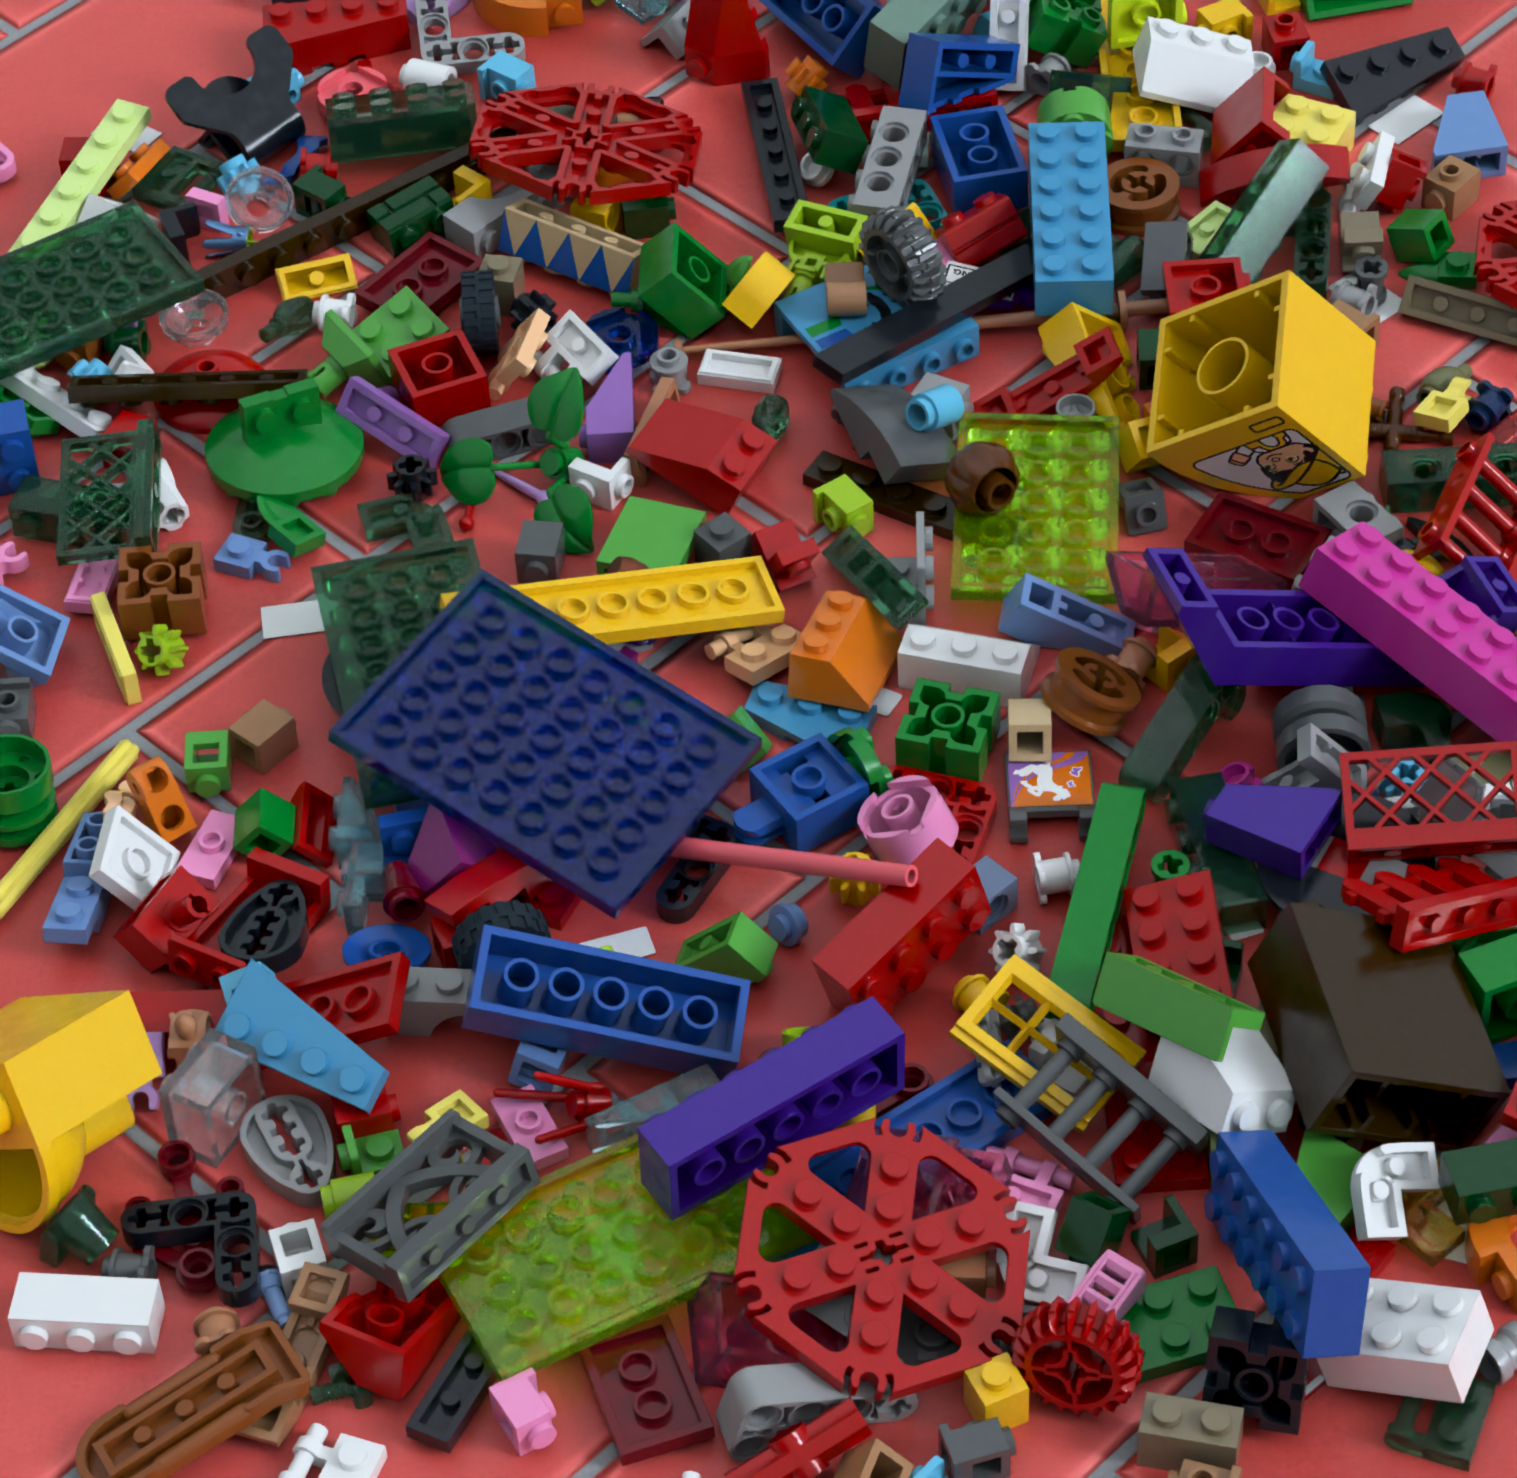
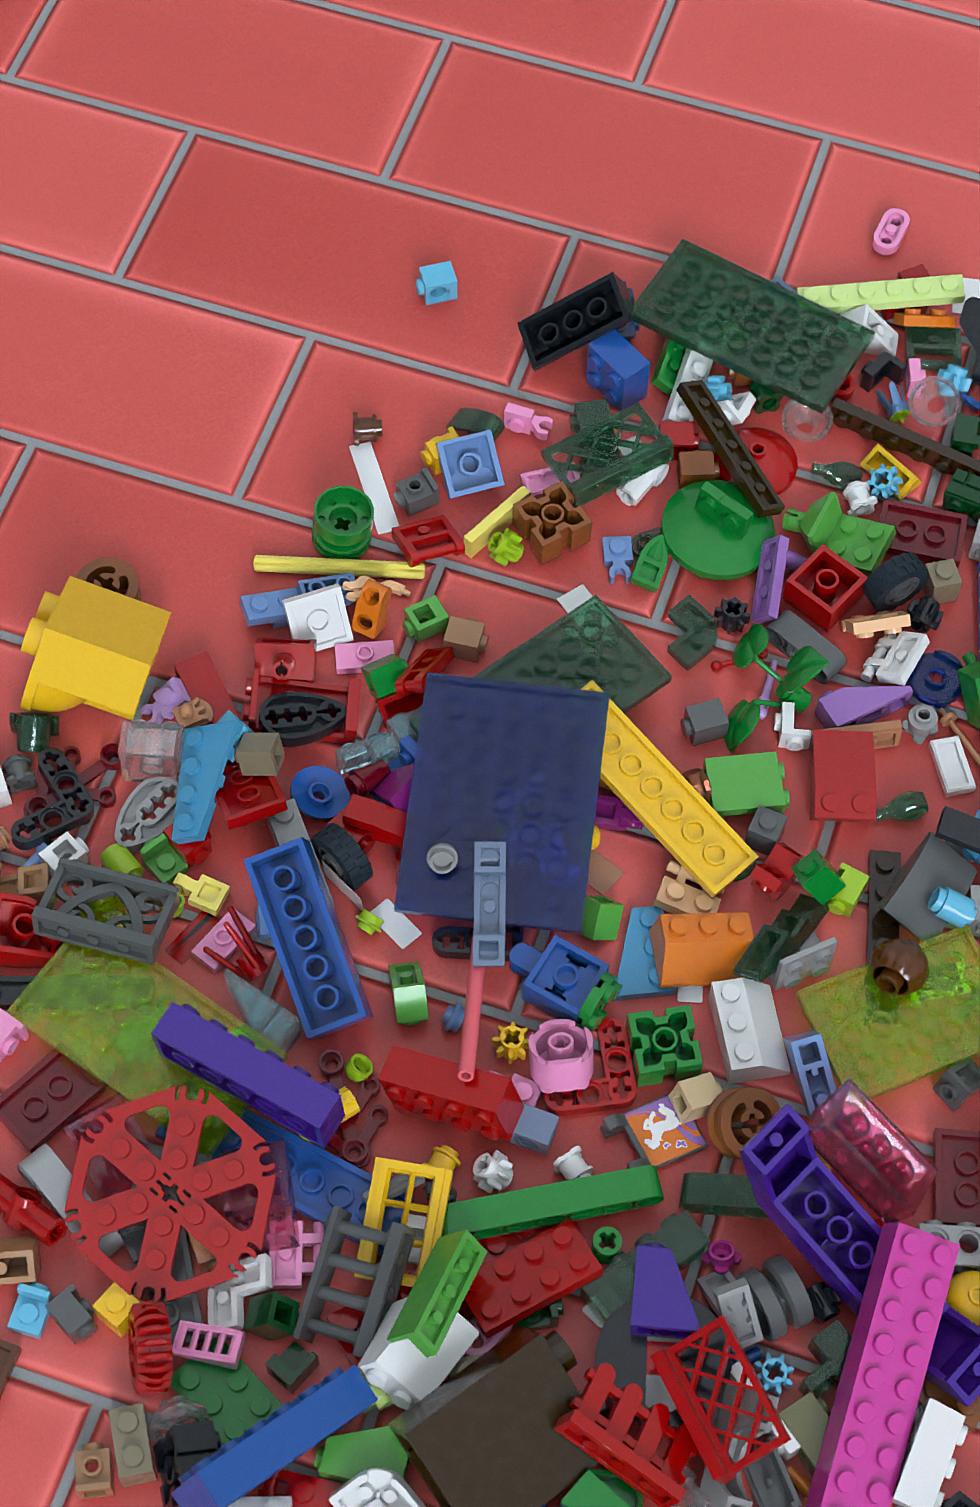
camera: 60 degrees right, 15 degrees up
none -> clear piece [148,1396,211,1443]
none -> dark tan brick [234,733,285,776]
none -> red plate [392,515,465,568]
none -> red plate [395,646,455,696]
none -> light grey plate [427,843,458,874]
none -> sand blue slope [472,842,506,967]
none -> dark orange brick [677,450,720,490]
none -> green brick [791,849,846,906]
none -> medium azure gear [866,463,904,499]

